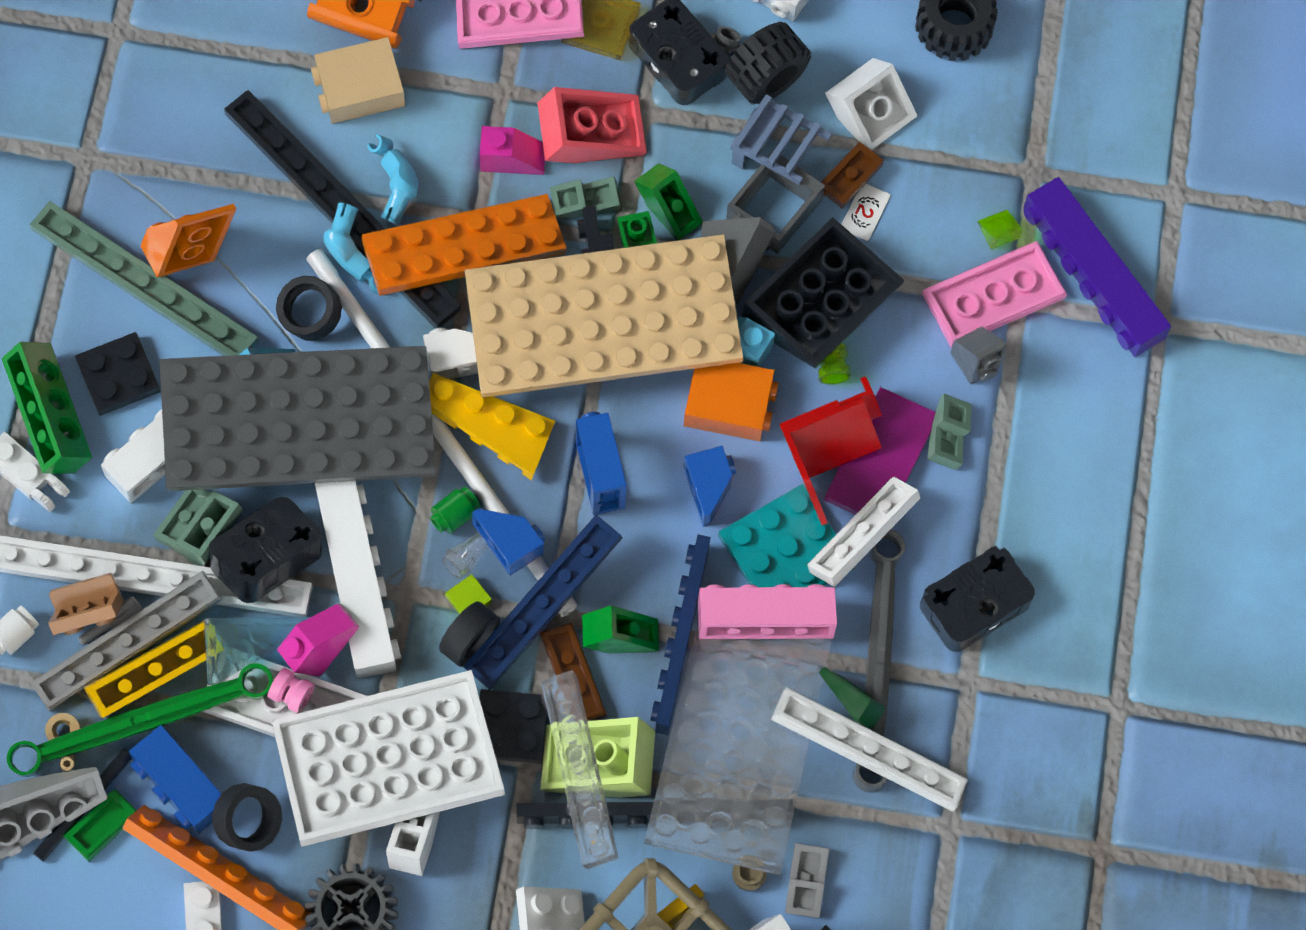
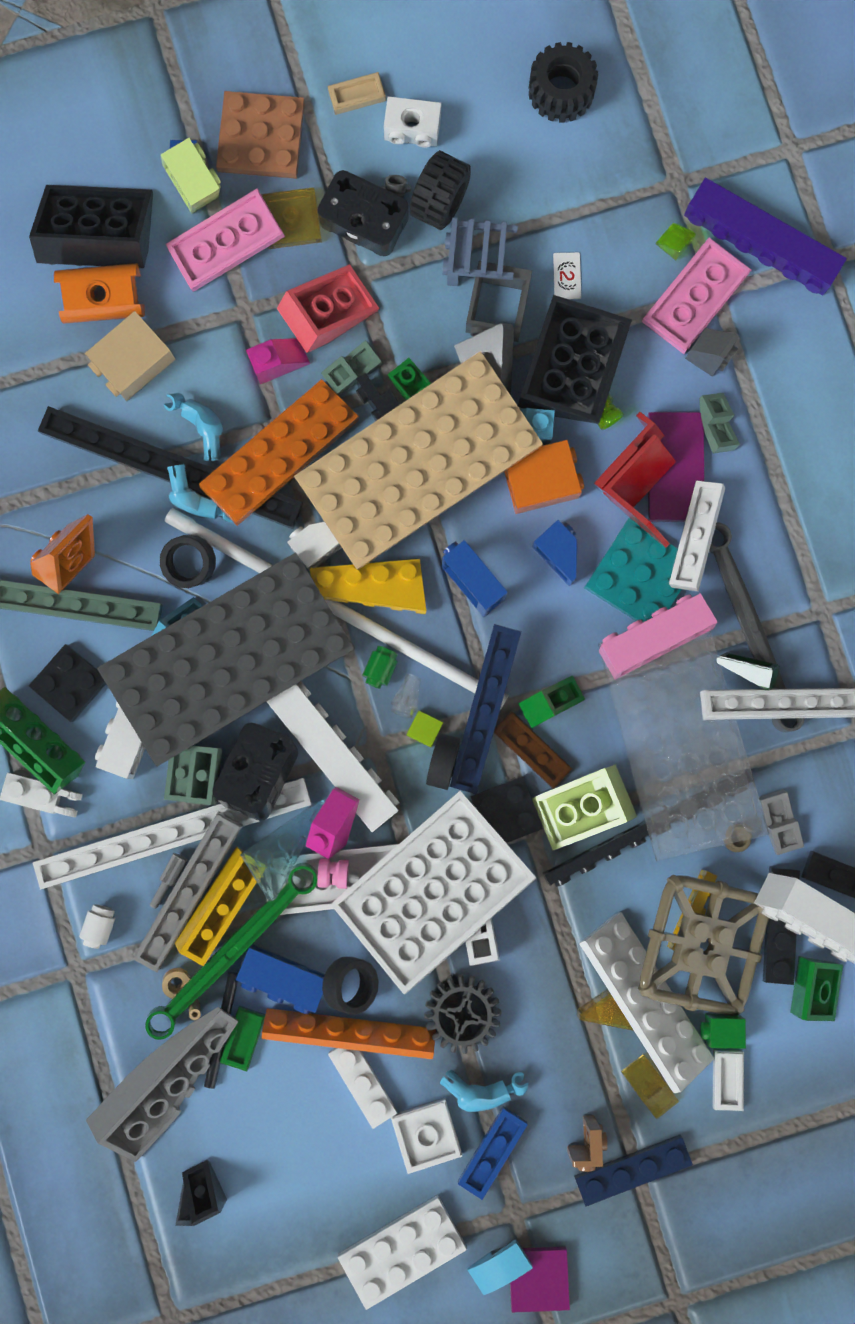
camera: 20 degrees left, 15 degrees up
medium nougat bracket [48,573,124,635] -> none
blue slope [472,509,545,576] -> none
clear plate [541,670,619,870] -> none
green slope [634,163,703,241] -> none
dark blue plate [650,534,711,735] -> none
reddish brown plate [821,141,884,209] -> none
white slope [825,58,917,150] -> none
black axle [920,546,1035,652] -> none

